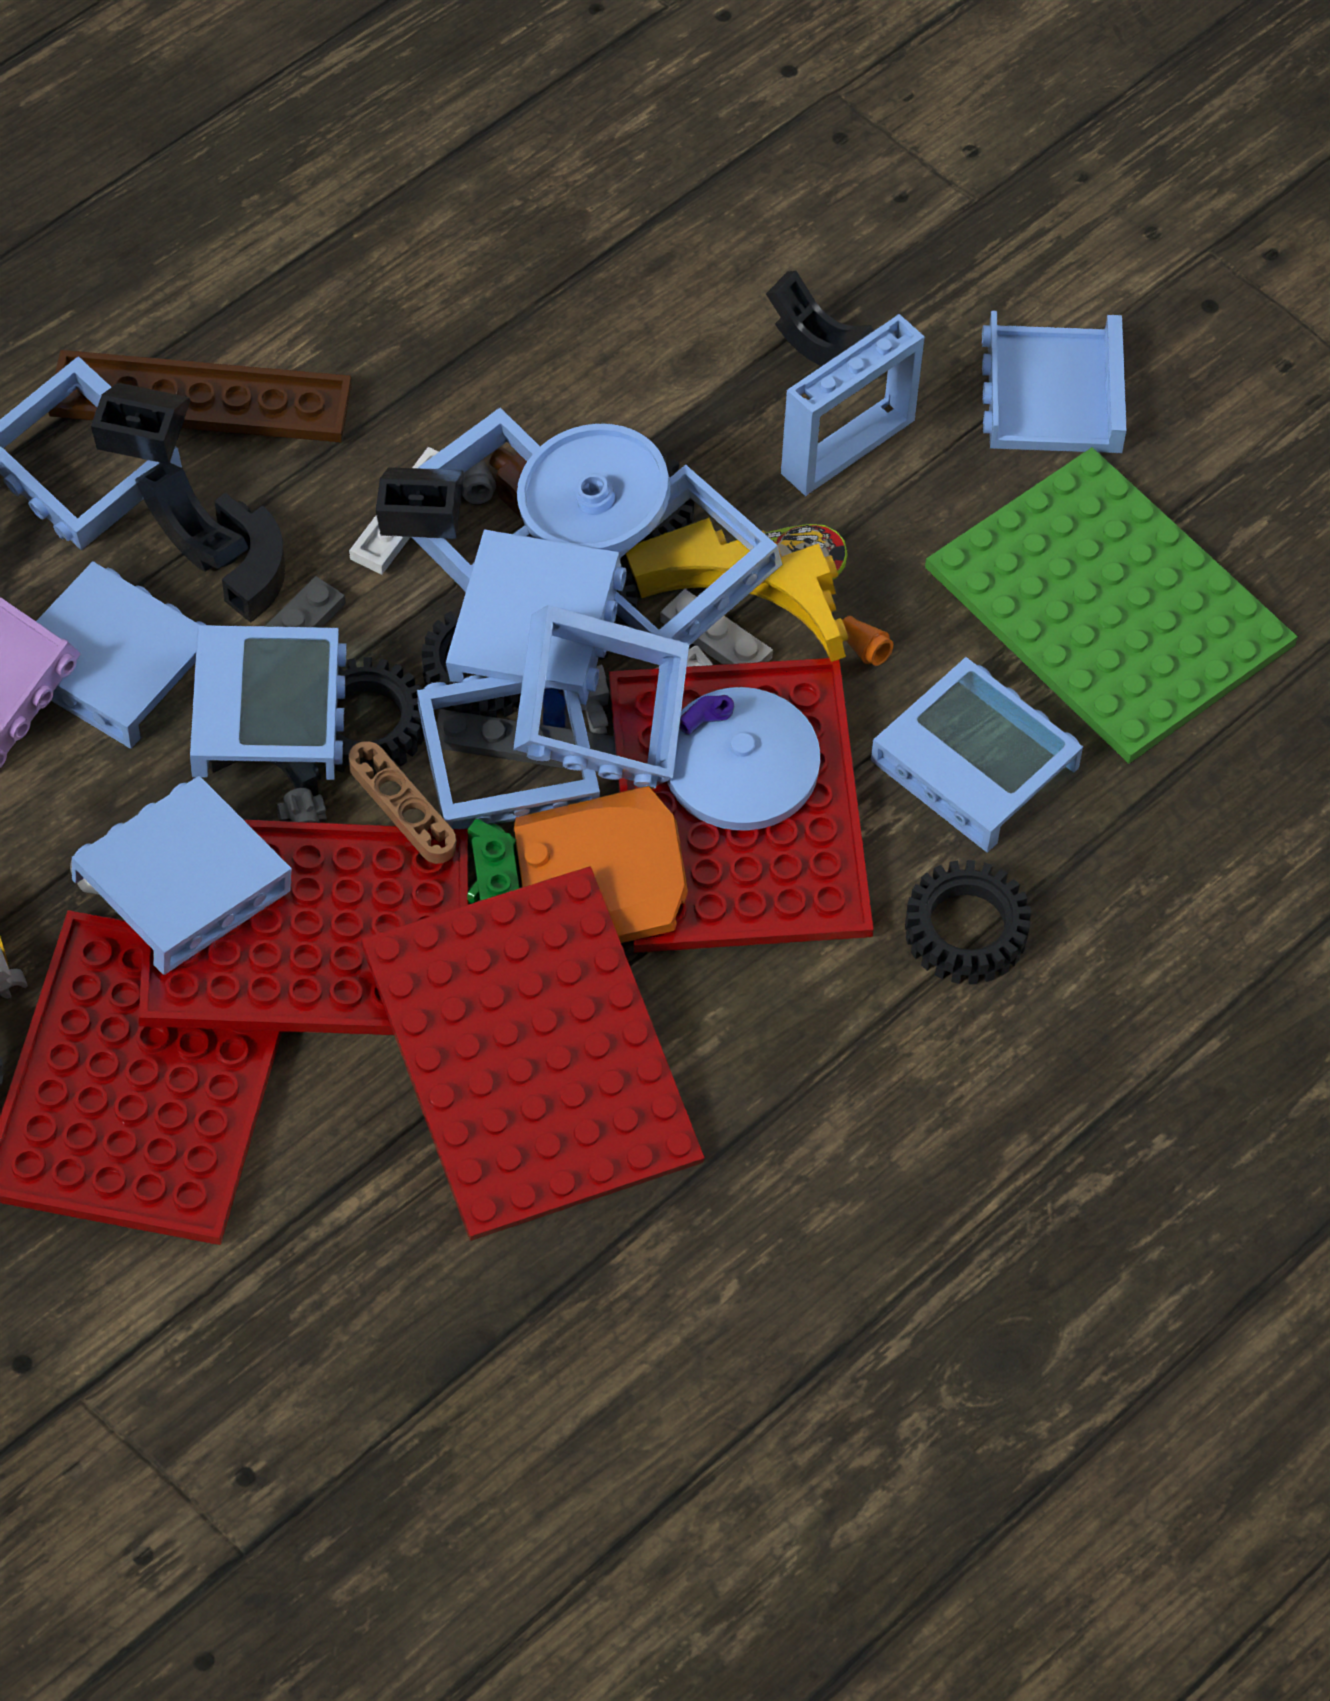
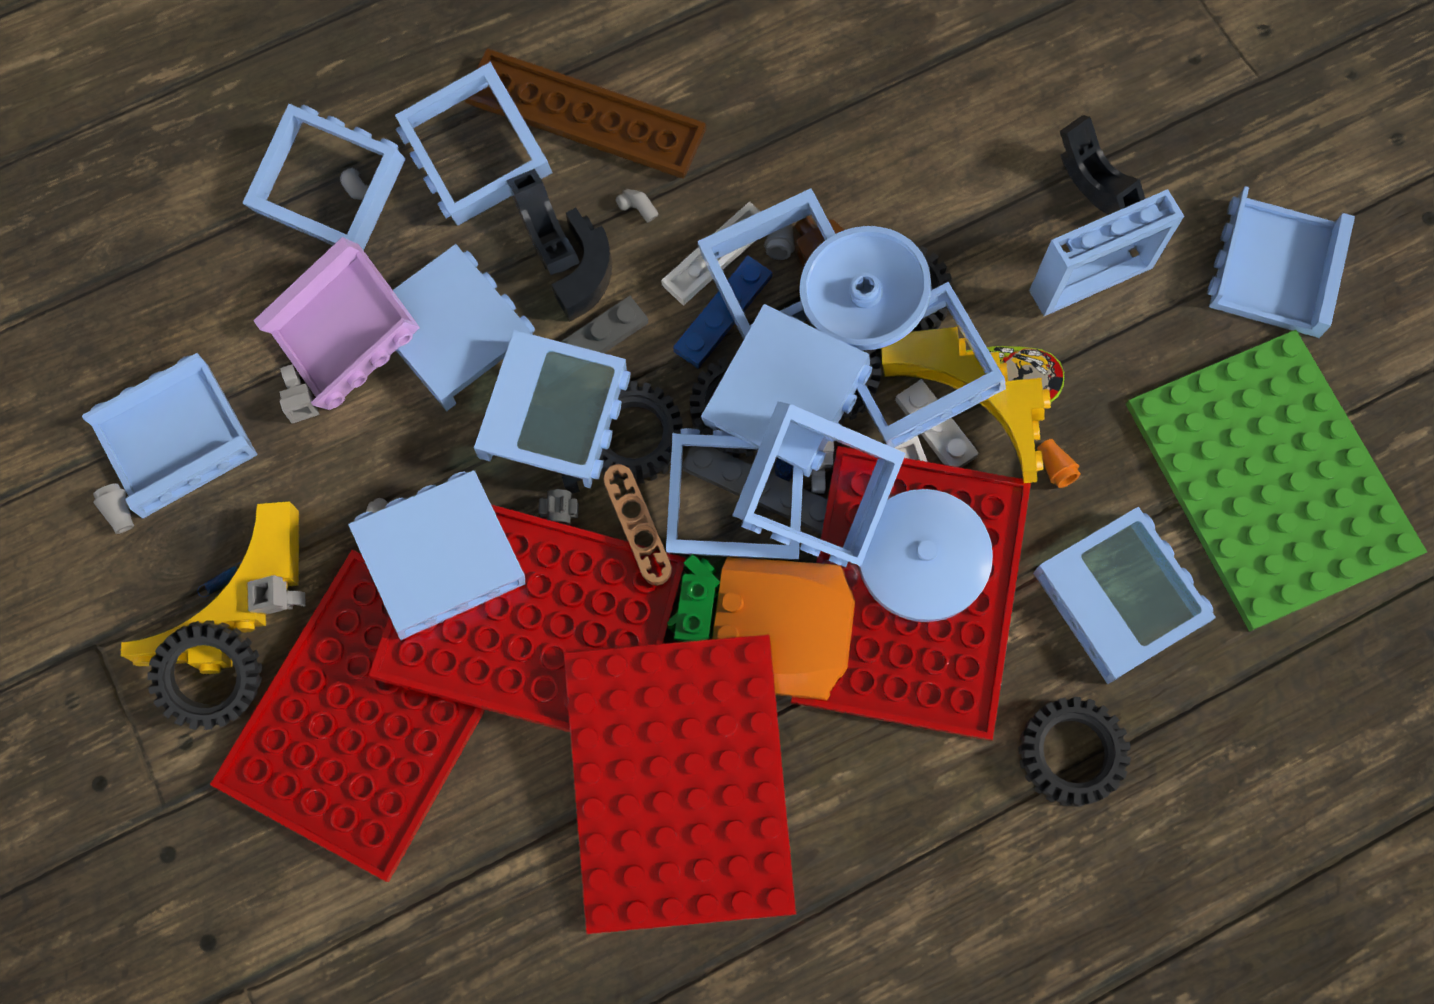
camera: 20 degrees right, 15 degrees up
black slope [91,383,190,464] -> none
black slope [376,467,464,539] -> none
dark purple arm [679,695,735,735] -> none
none -> light grey arm [616,189,659,223]
none -> blue plate [673,256,772,369]

